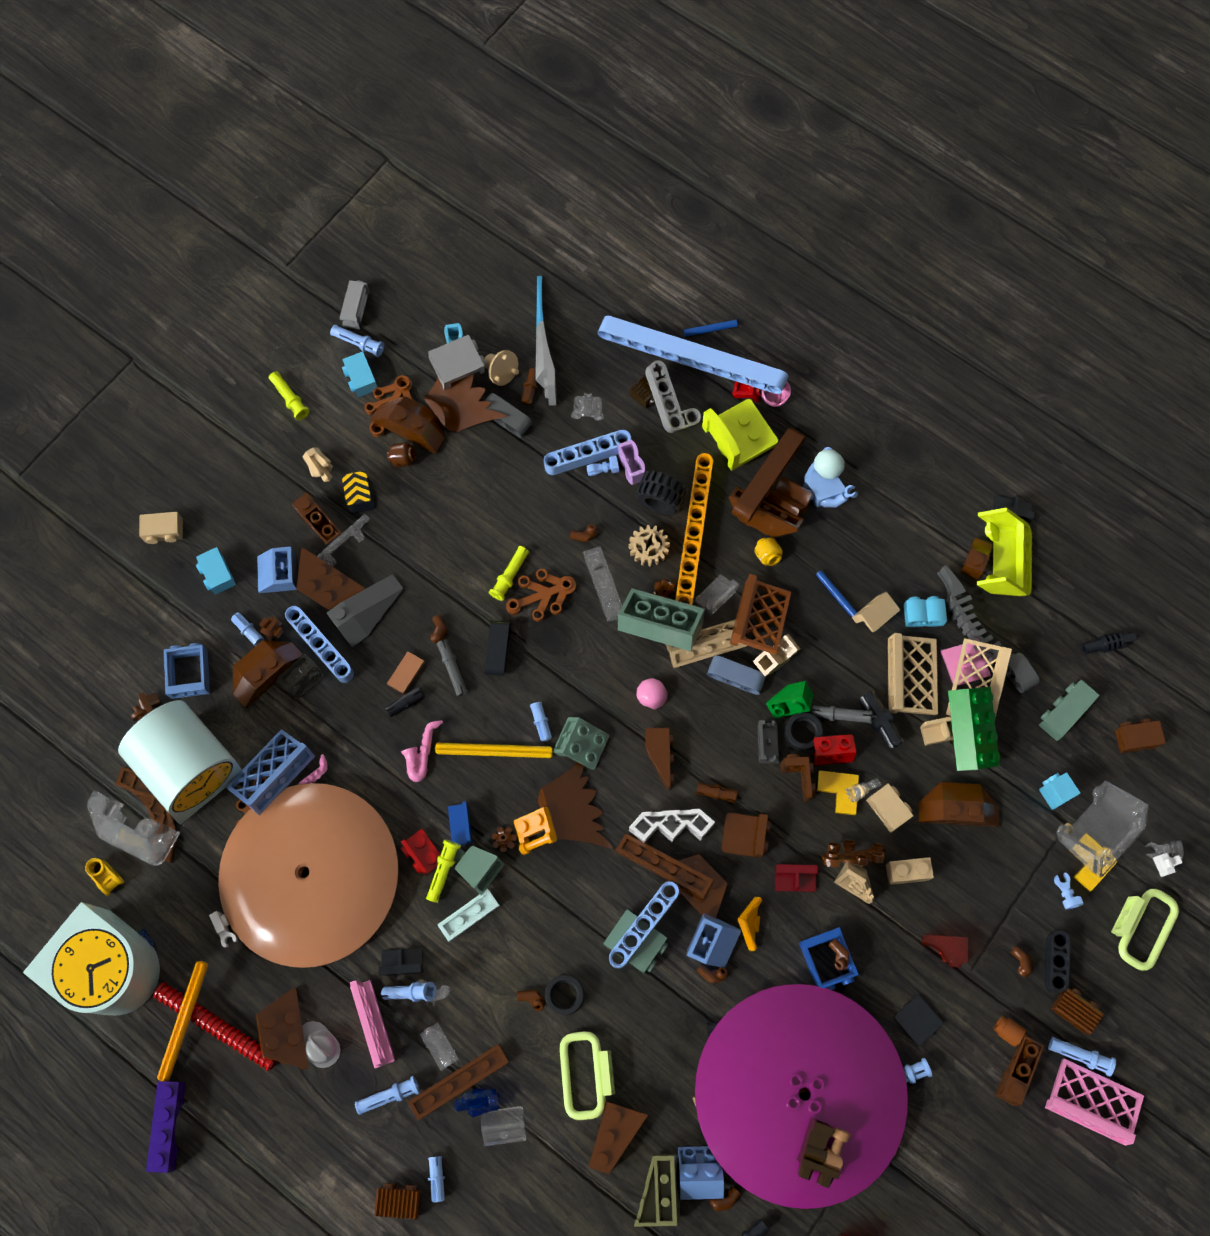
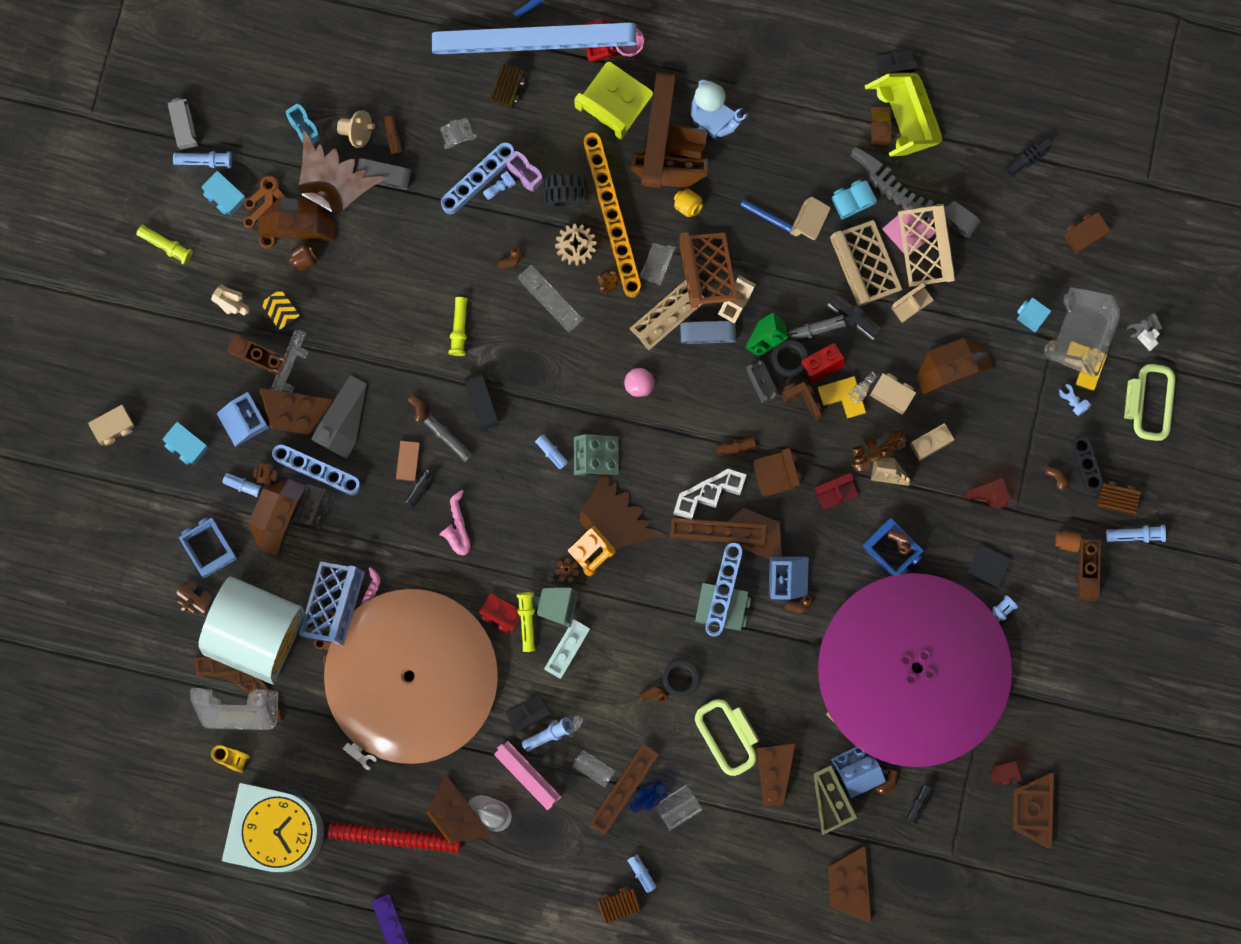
camera: 25 degrees left, 10 degrees up
light orange axle [157,961,208,1081] -> none
light blue pin [355,1075,420,1115] -> none
light grey panel [428,335,486,390] -> none
yellow axle [435,743,552,758] -> none
blue panel [448,801,473,846] -> none
dark orange plant [506,569,576,622] -> none
light grey plate [536,276,556,405] -> none
sand green brick [618,588,705,651] -> none
light grey beam [645,360,701,433] -> none
reddish brown slope [645,728,674,790] -> none
light orange tile [738,897,762,951] -> none
dark brown hips [797,1117,851,1188] -> none
green brick [948,687,1000,771] -> none
sand green brick [1039,680,1100,741] -> none
bright pink fence [1045,1059,1144,1146] -> none

